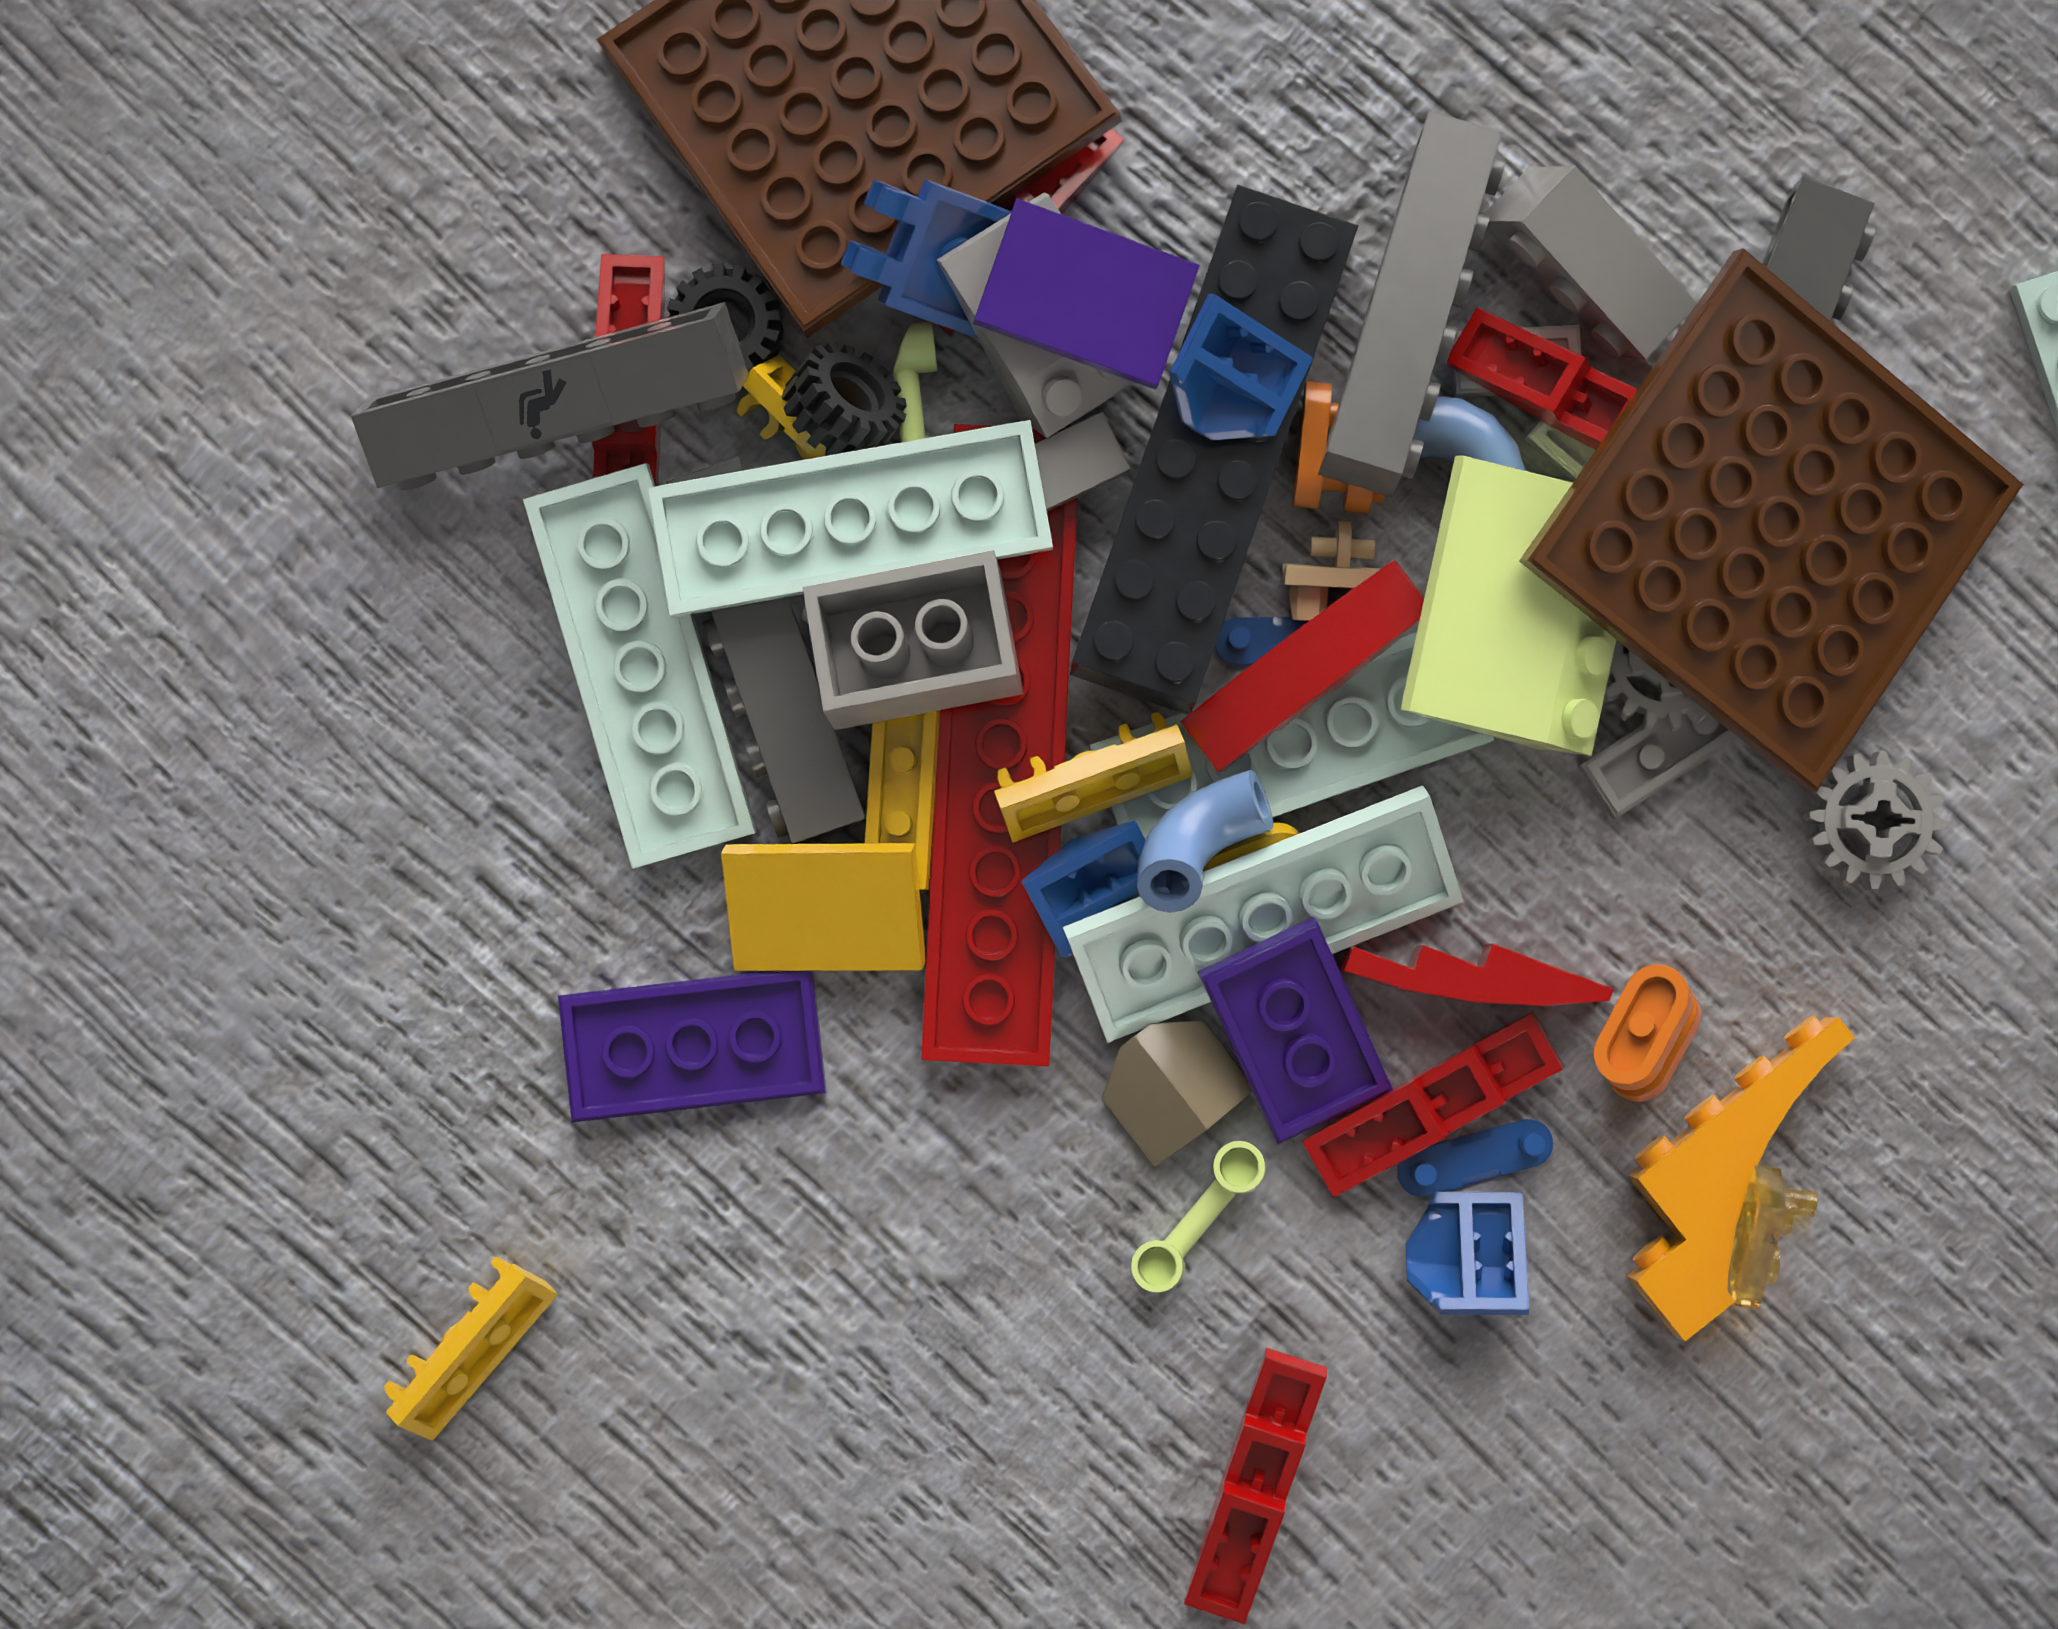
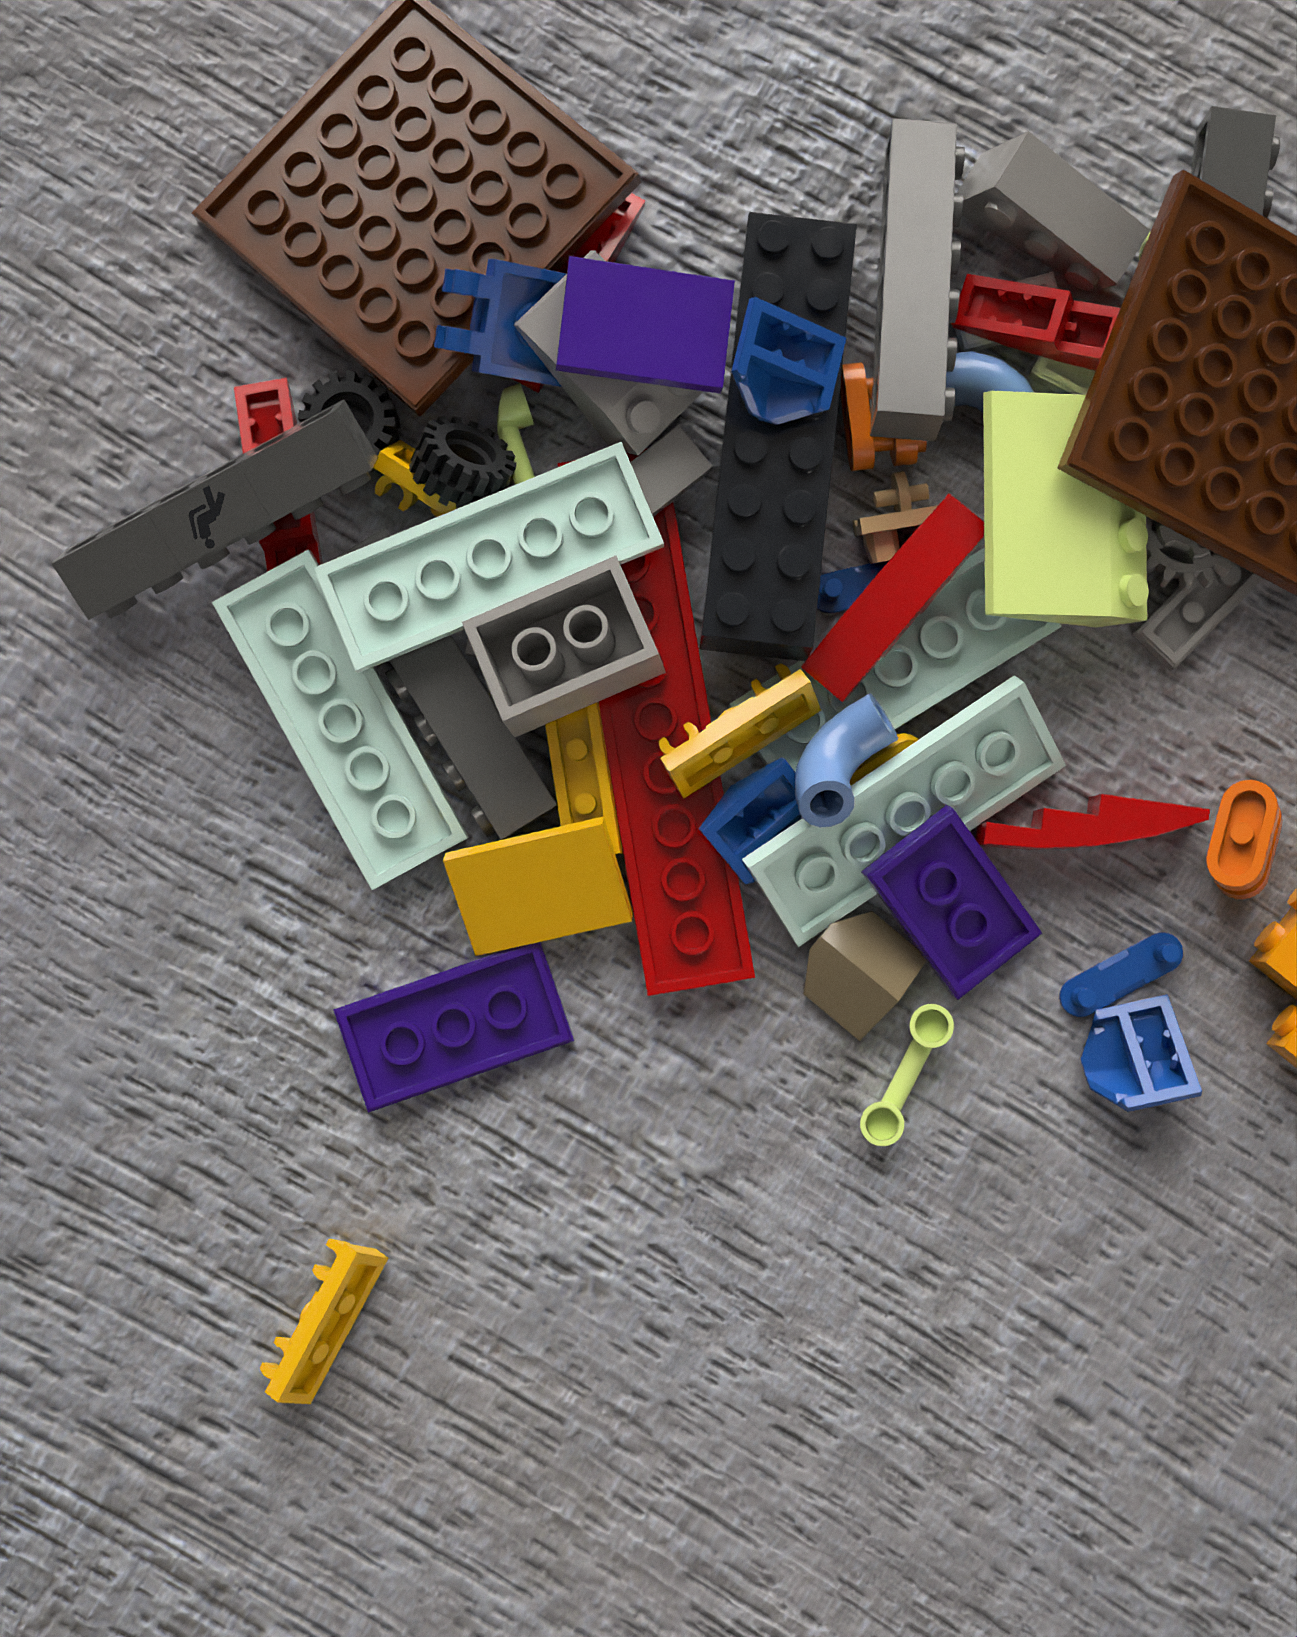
camera: 20 degrees left, 0 degrees up
red slope [1184,1347,1327,1625] -> none
red slope [1302,1011,1565,1198] -> none

